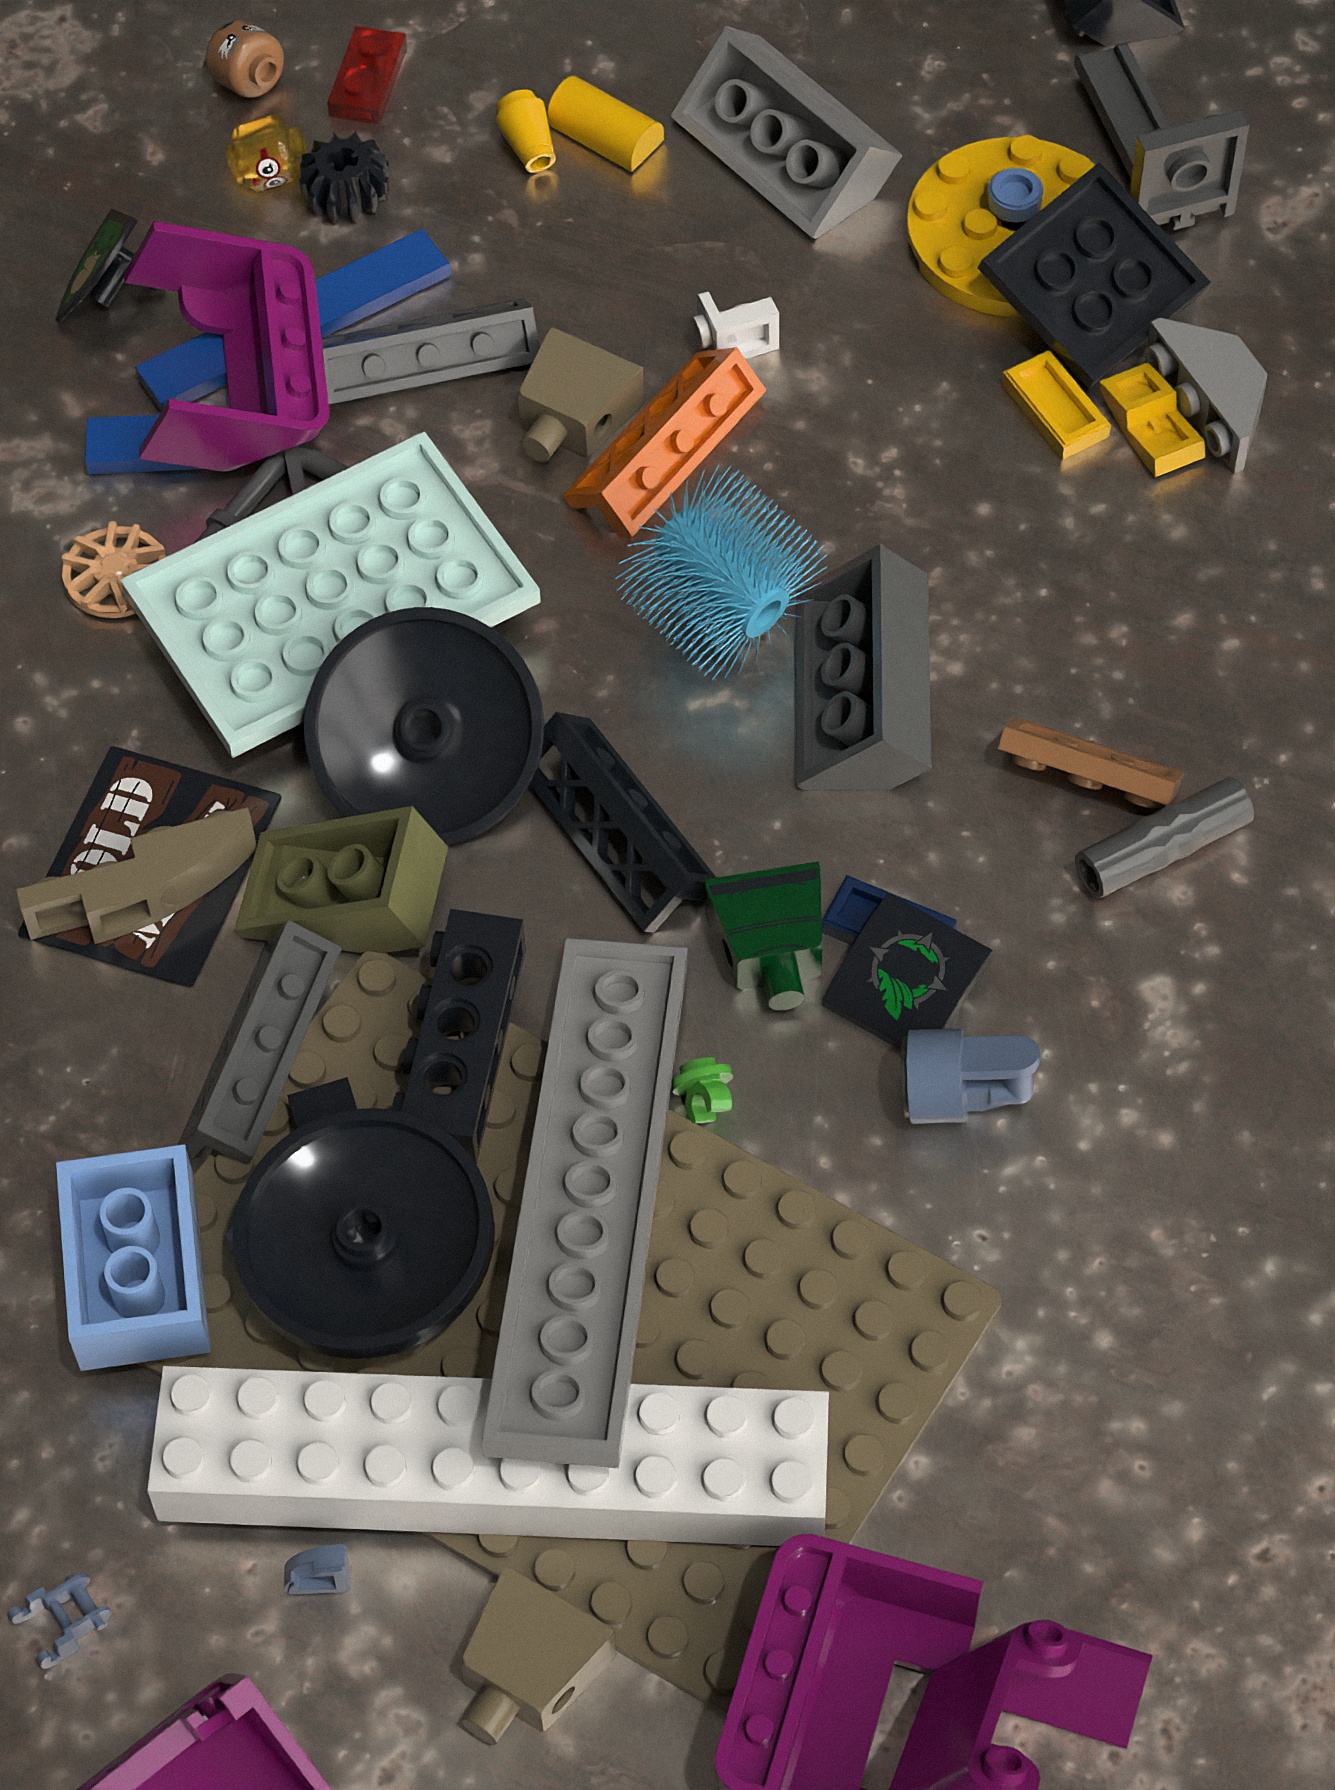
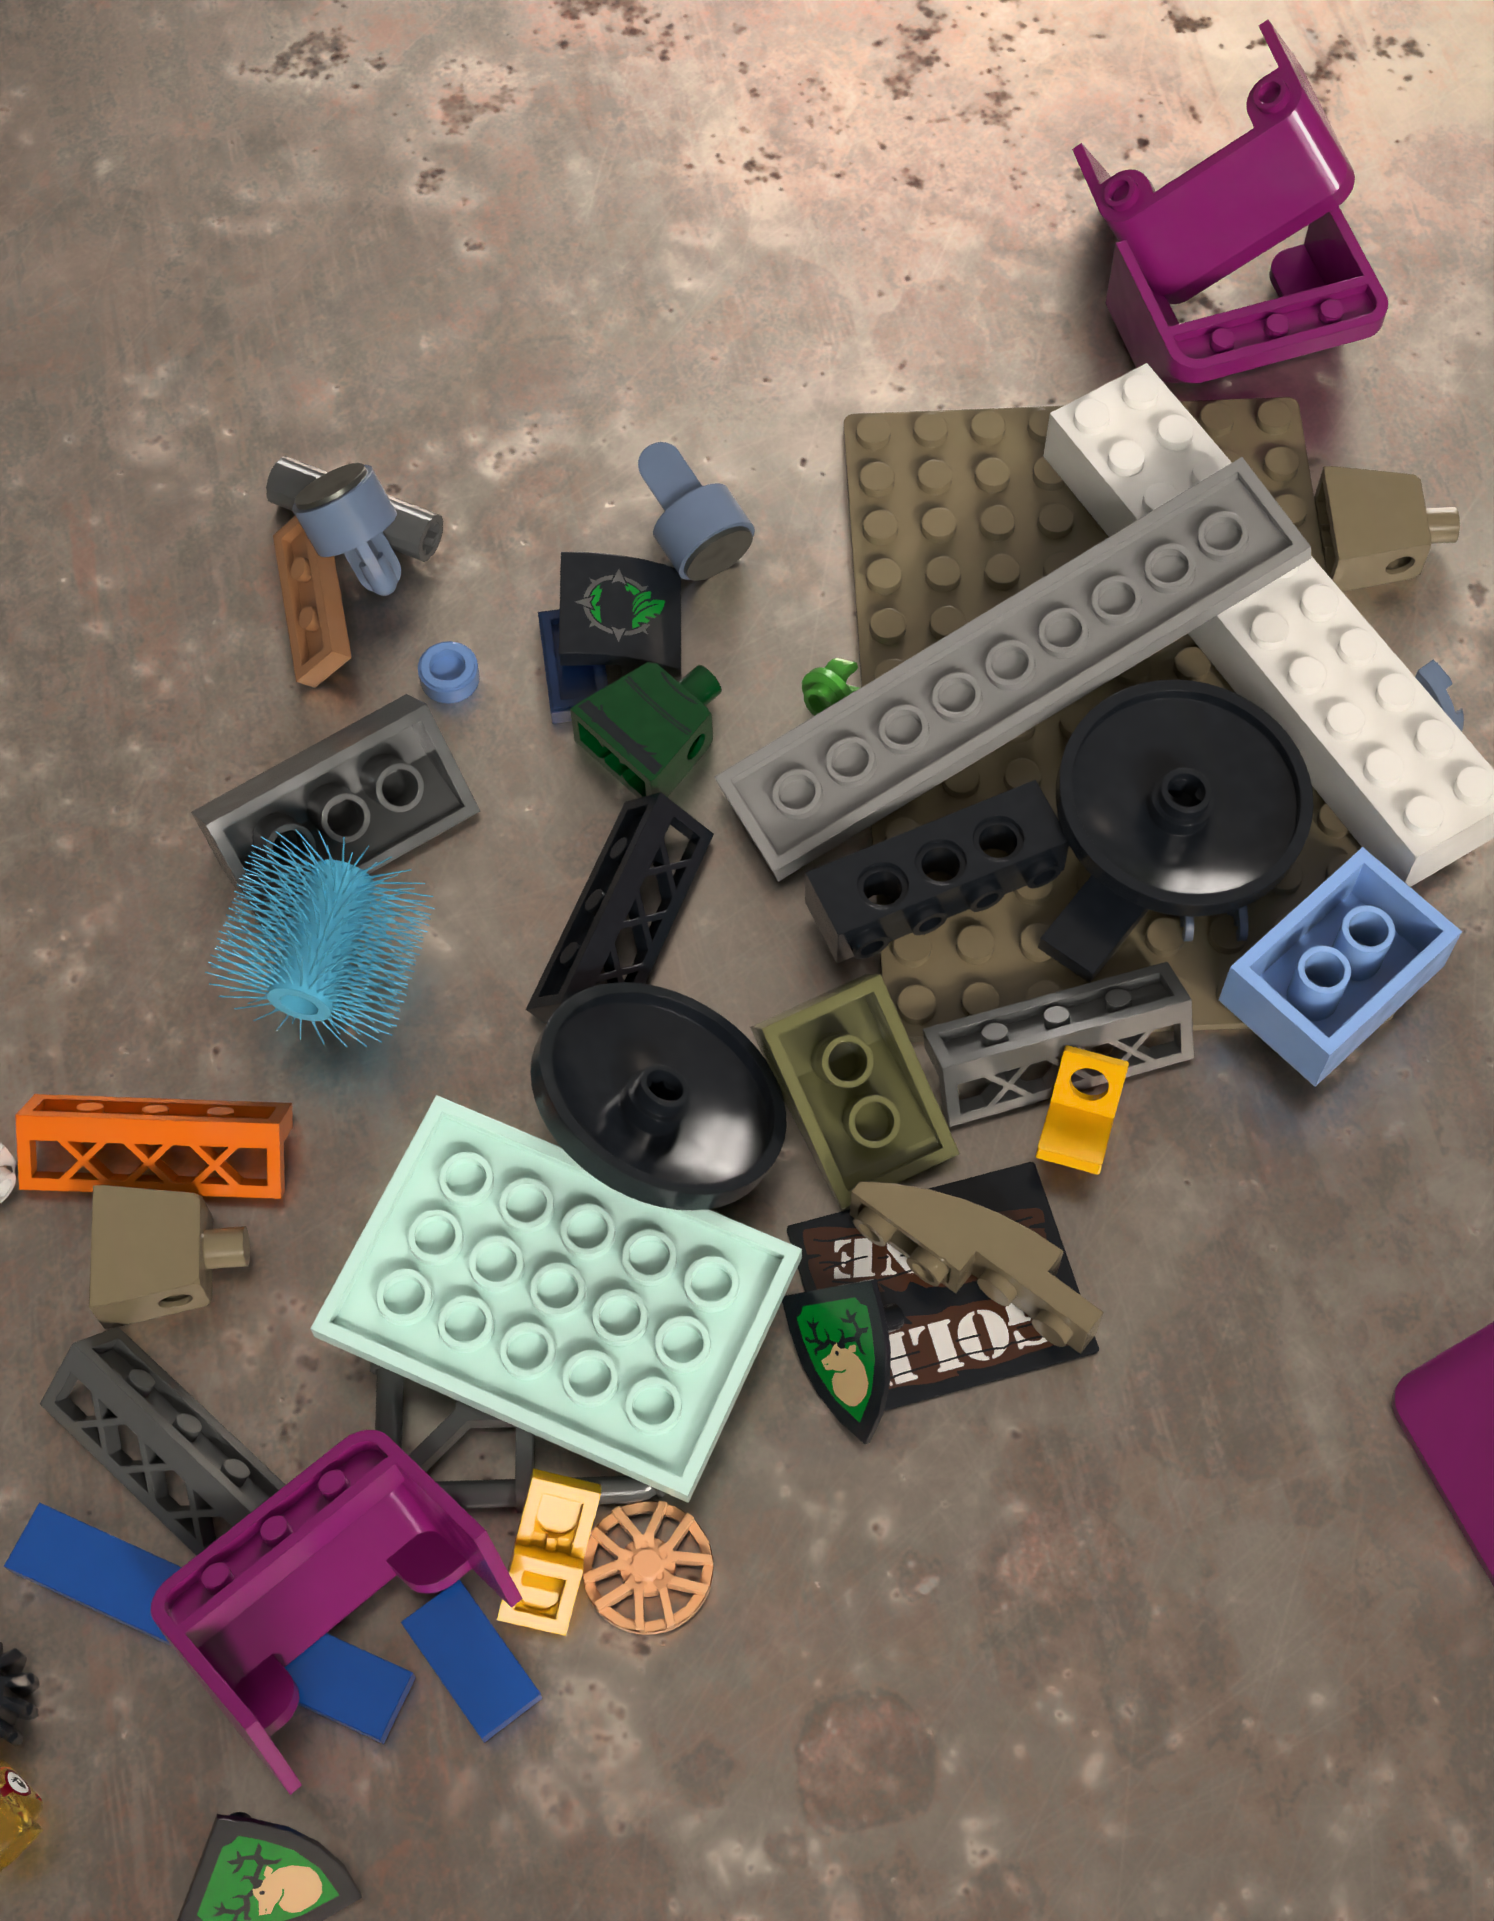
camera: 125 degrees left, 5 degrees up
none -> sand blue piece [292,463,401,596]
none -> medium blue tile [418,641,480,704]
none -> yellow slope [497,1468,601,1636]
none -> shield [782,1279,904,1444]
none -> yellow bracket [1035,1045,1129,1175]

